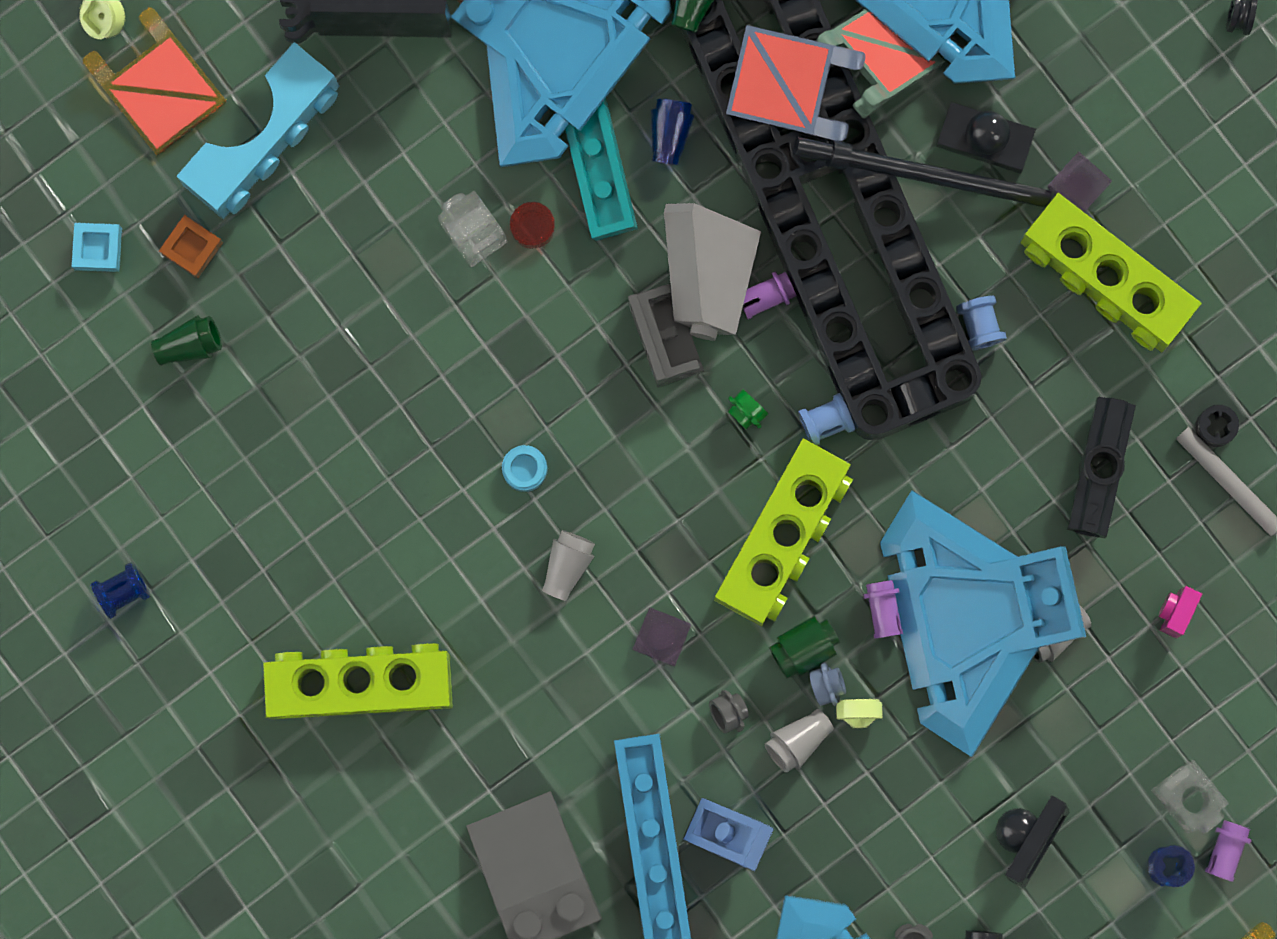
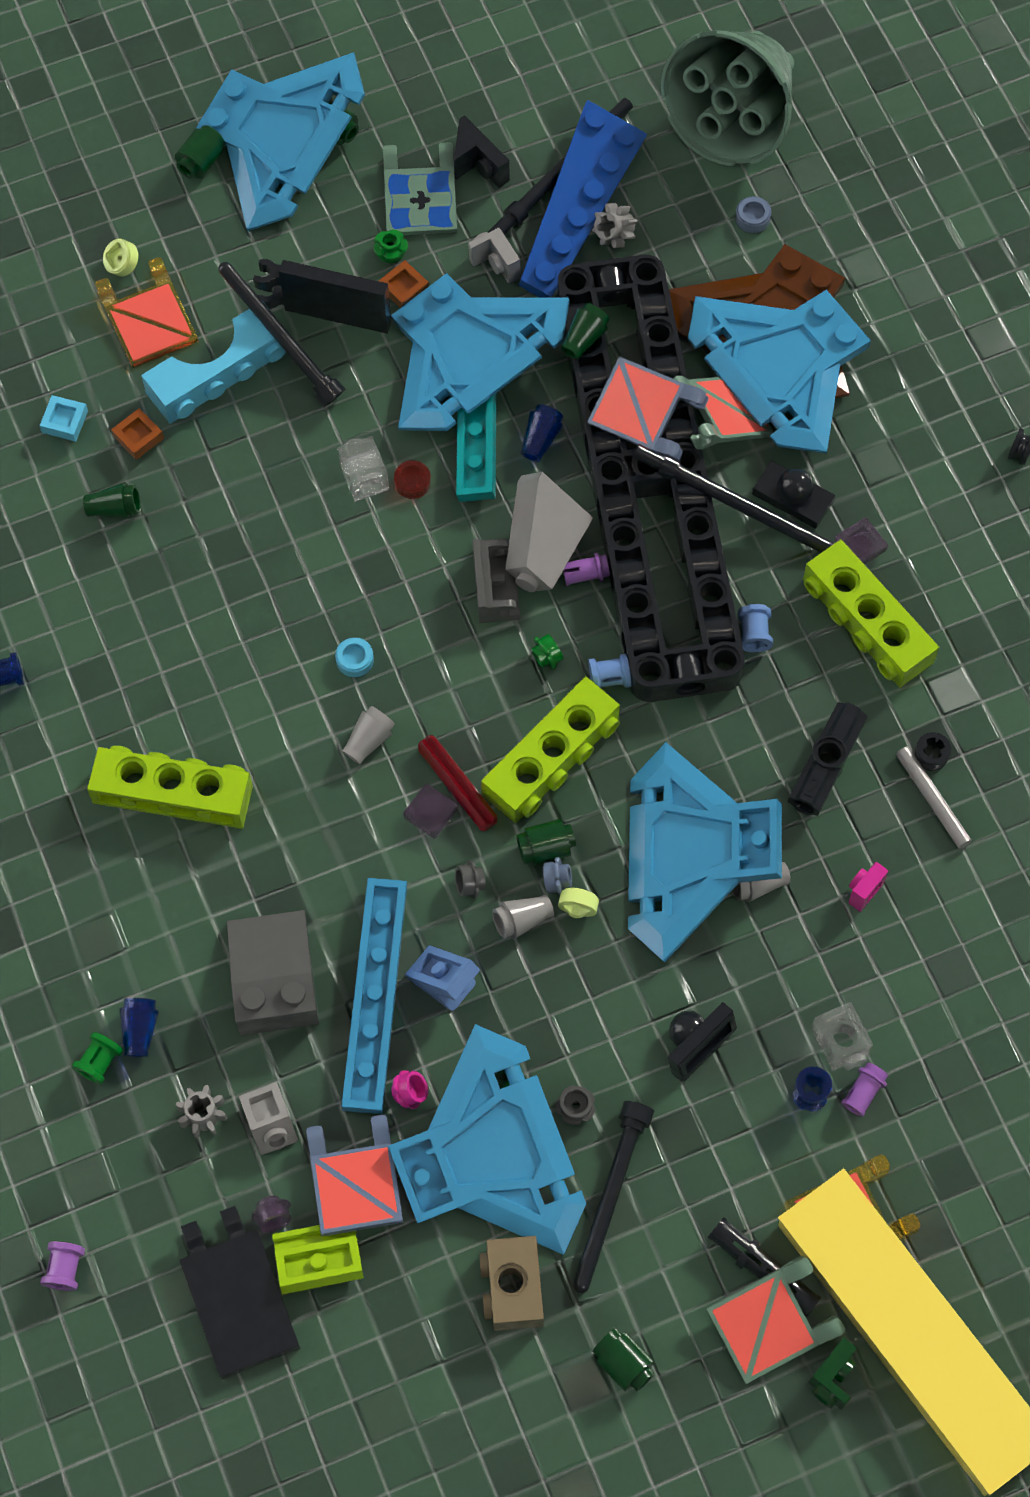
camera: 10 degrees right, 15 degrees down
medium lavender pin [863,580,903,638] -> none
none -> black piece [218,262,346,408]
none -> dark red axle [418,735,498,831]

